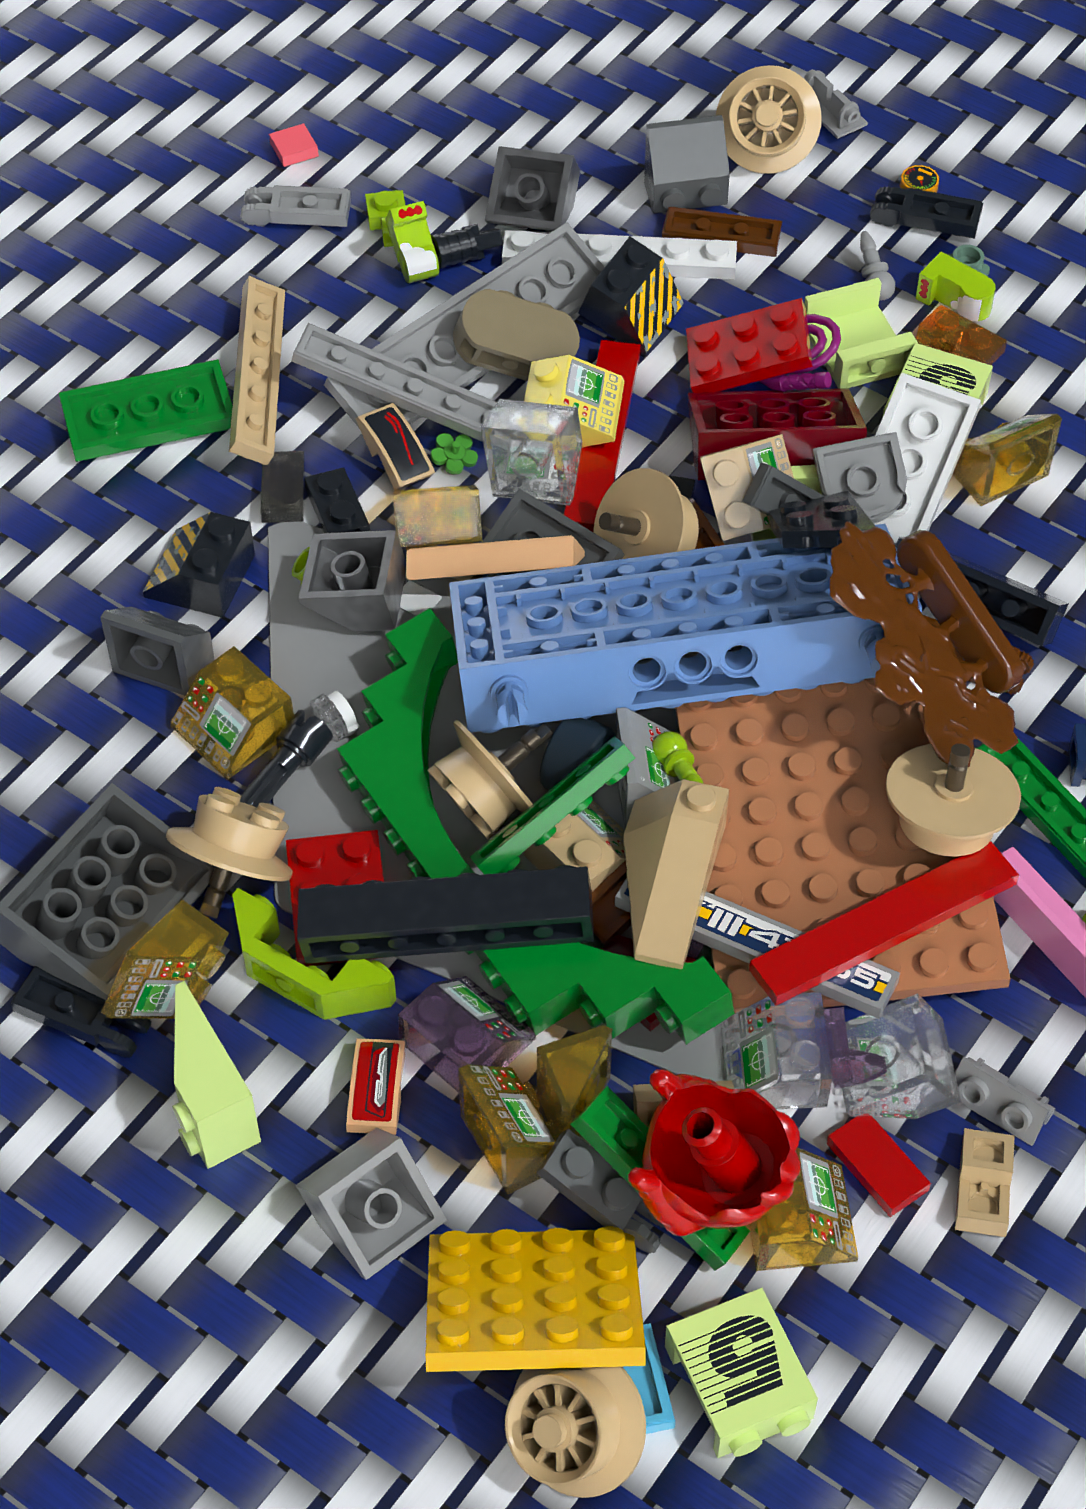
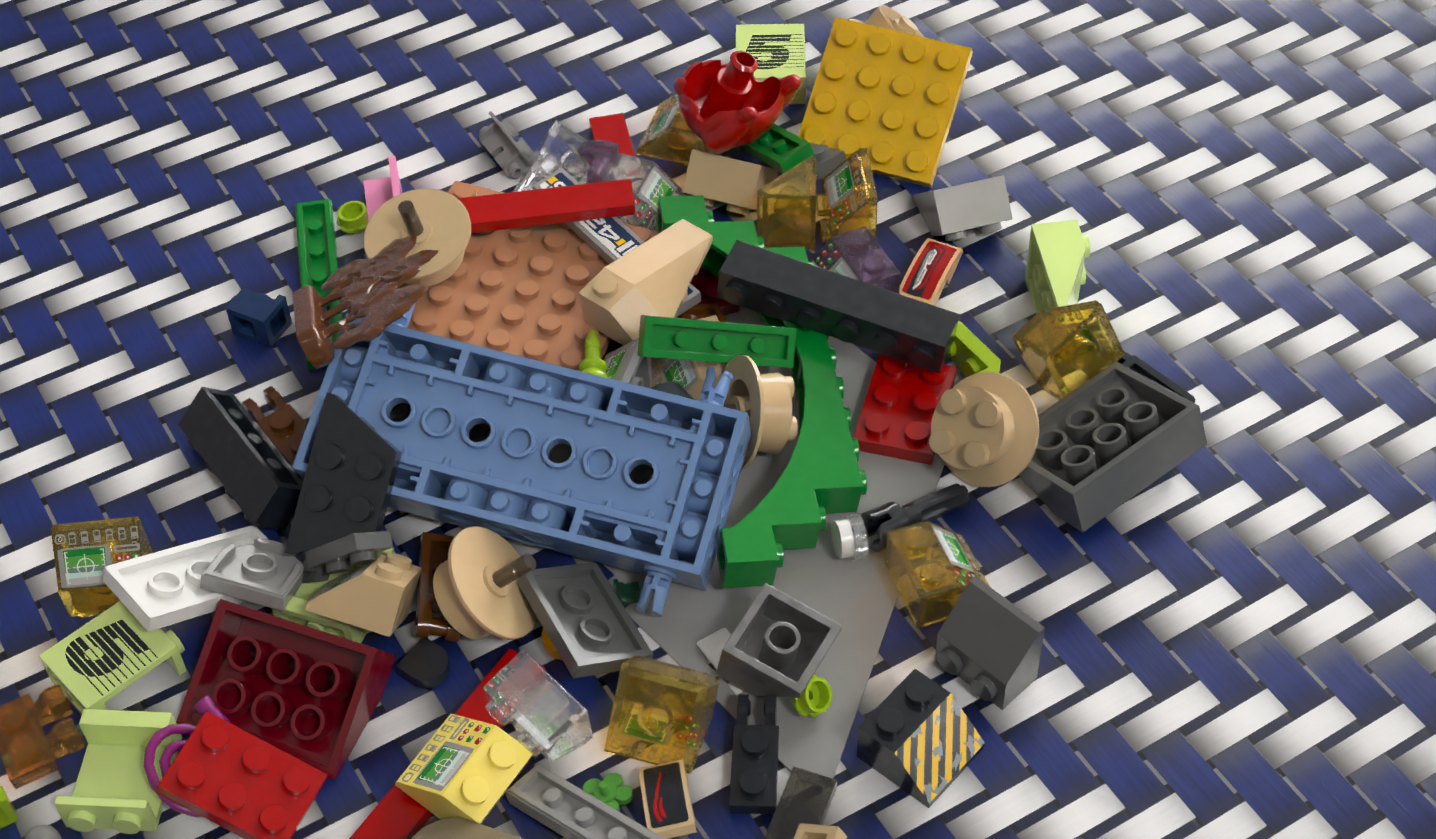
camera: 155 degrees left, 5 degrees down
light nougat slope [406,535,585,580] -> none
tan slope [955,1128,1015,1237] -> none

